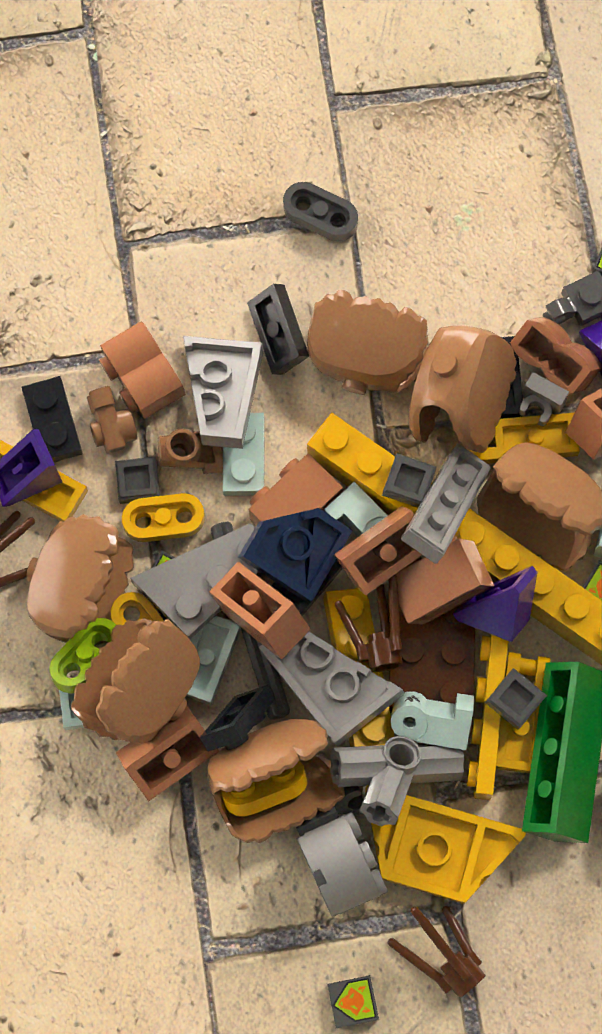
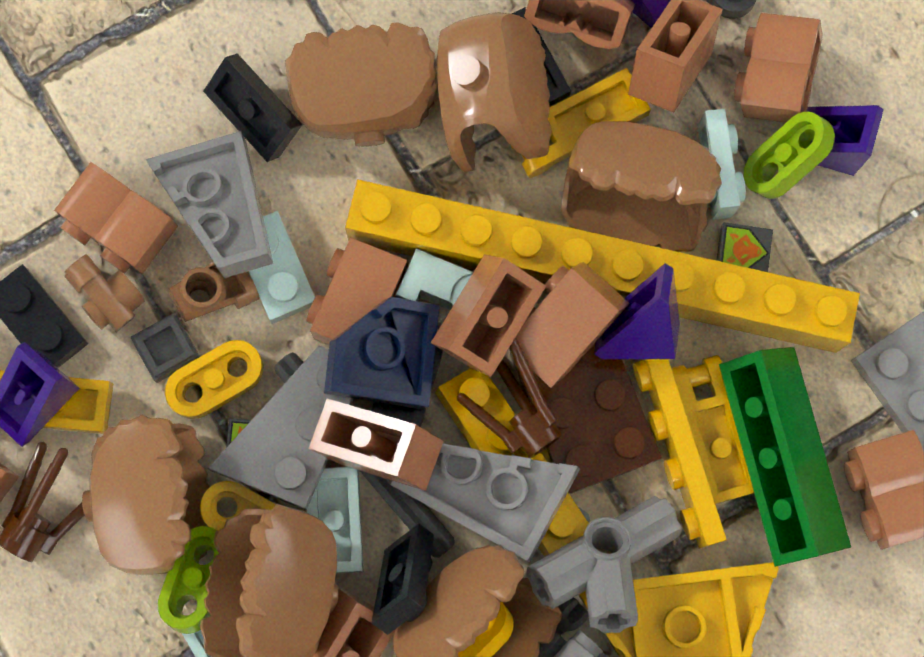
camera: 30 degrees left, 5 degrees up
dark grey tile [382,454,436,508] -> none
light aqua leg [391,691,474,750] -> none
light grey tile [401,443,491,564] -> none
dark grey tile [485,668,547,730] -> none
light grey tile [519,372,569,427] -> none

